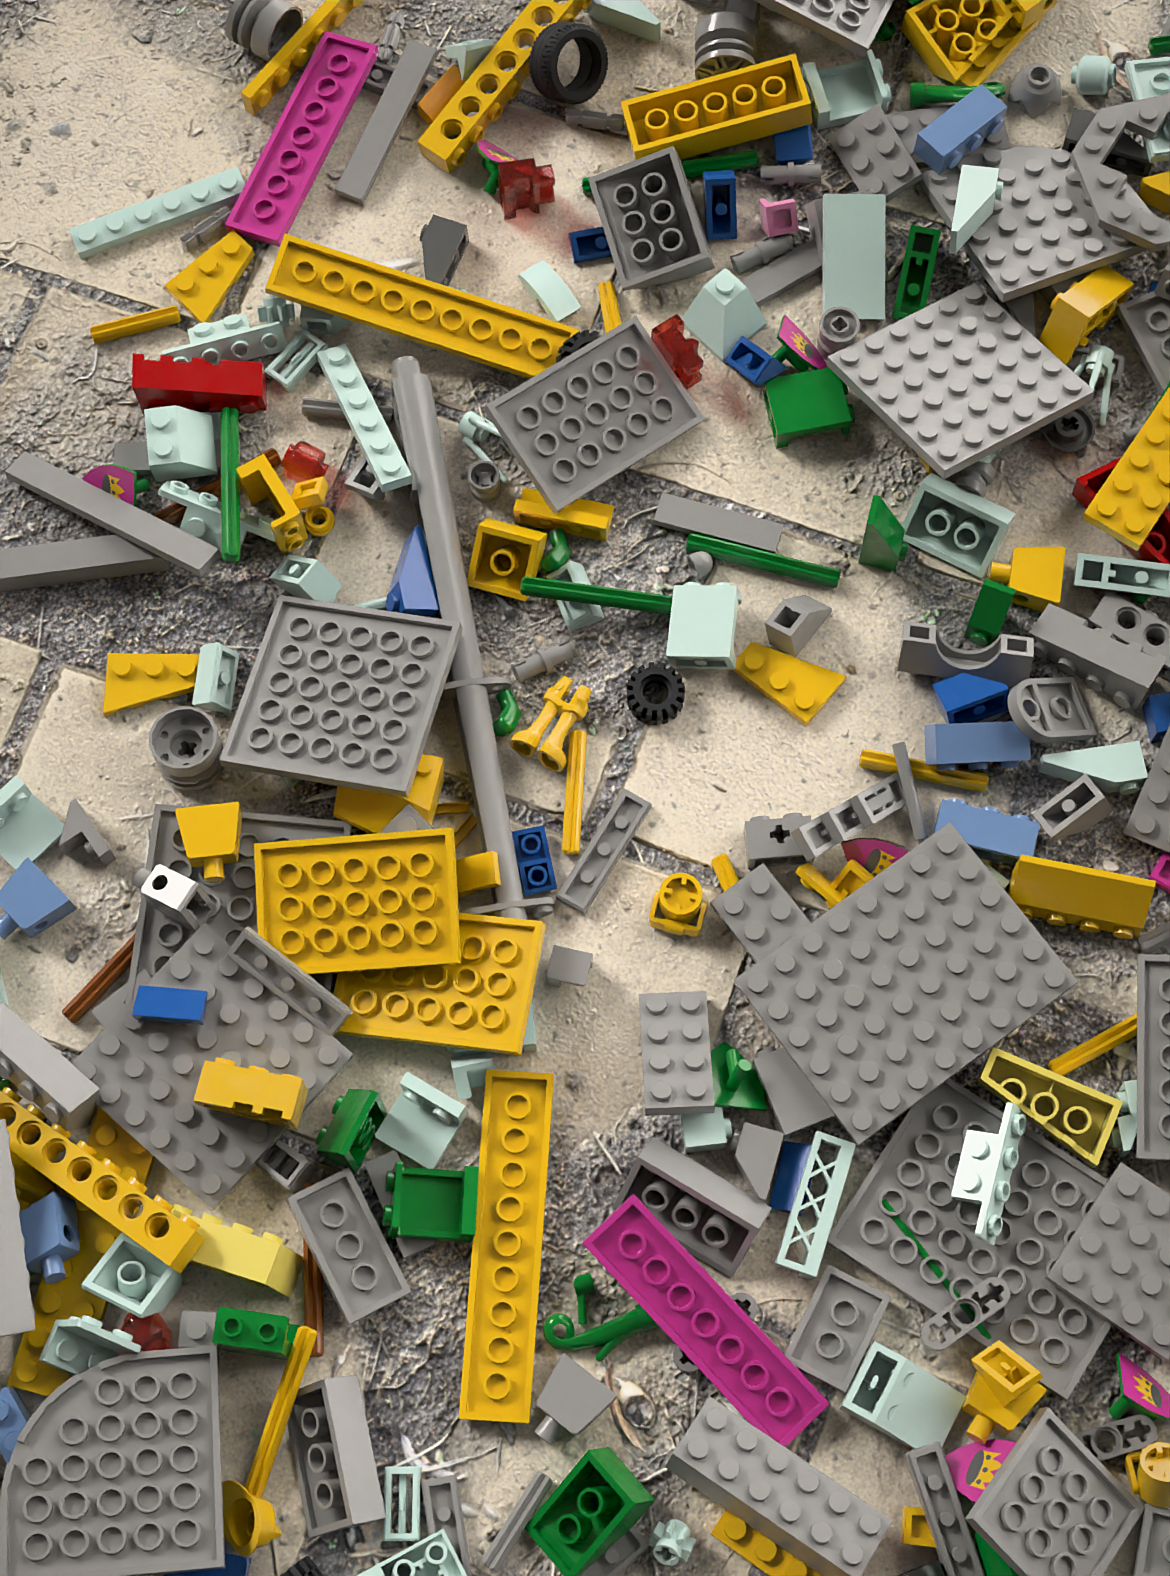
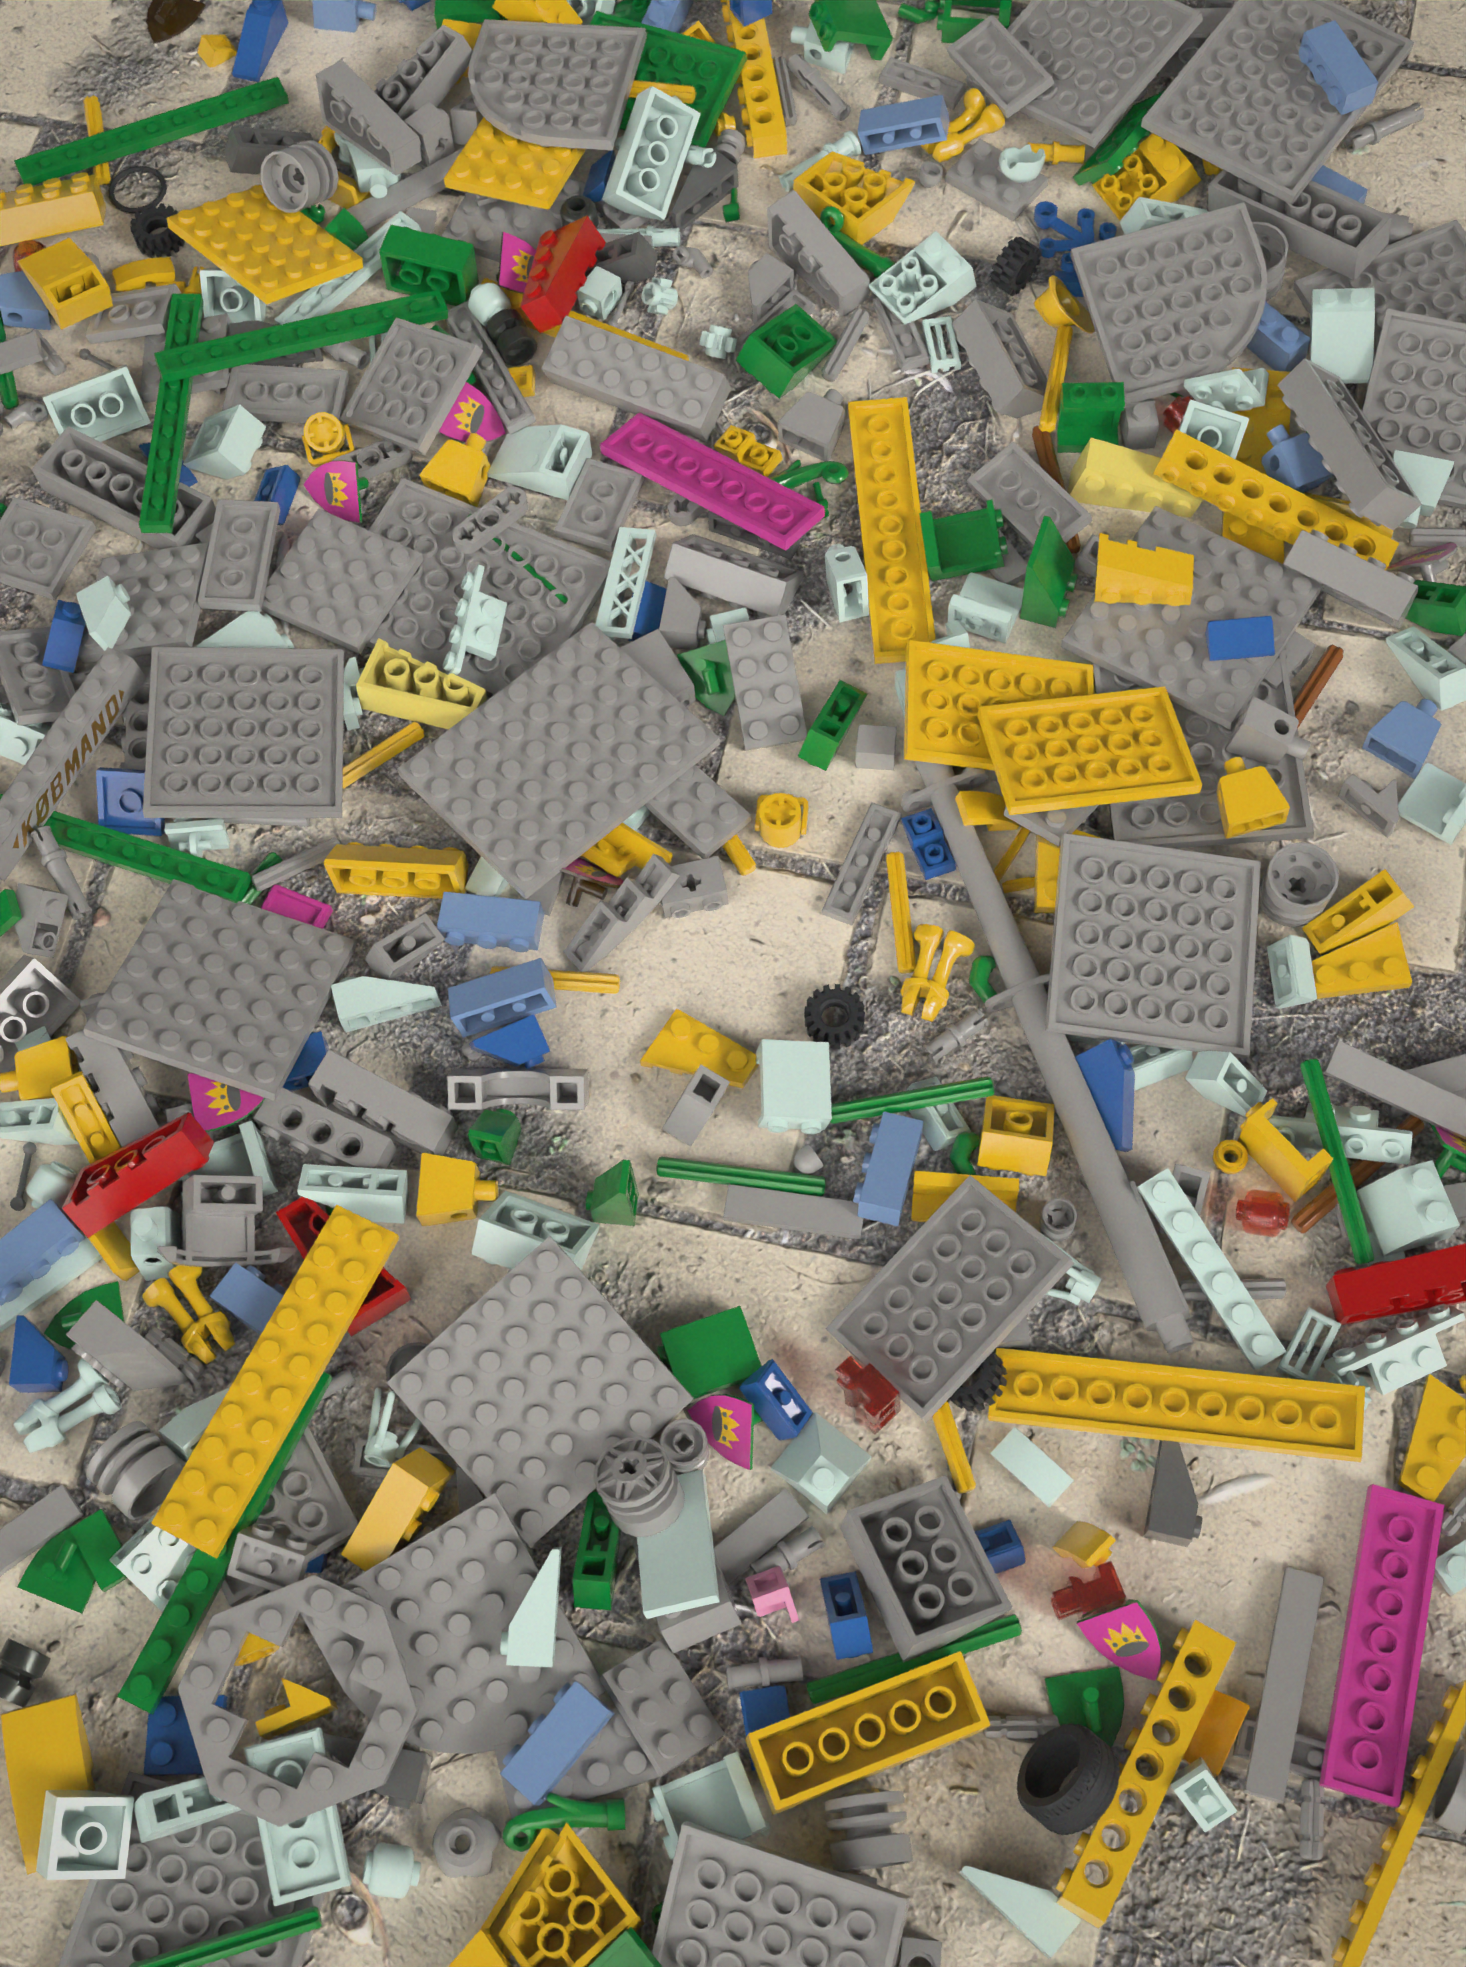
camera: 175 degrees right, 5 degrees down
light grey tile [225,926,353,1036] -> none
yellow plate [291,476,329,510] -> none
light grey bar [892,742,928,841] -> none
yellow slope [971,1340,1043,1407] -> none
light grey tile [1008,677,1097,743] -> none
none -> light grey wheel [593,1436,685,1537]
none -> yellow slope [714,425,783,478]
none -> green slope [798,680,868,771]
none -> light aqua torso [825,544,869,622]
none -> medium blue brick [853,1112,924,1226]
none -> green shield [1045,1666,1124,1748]
none -> yellow slope [1052,1521,1116,1568]
none -> yellow slope [1302,869,1414,955]

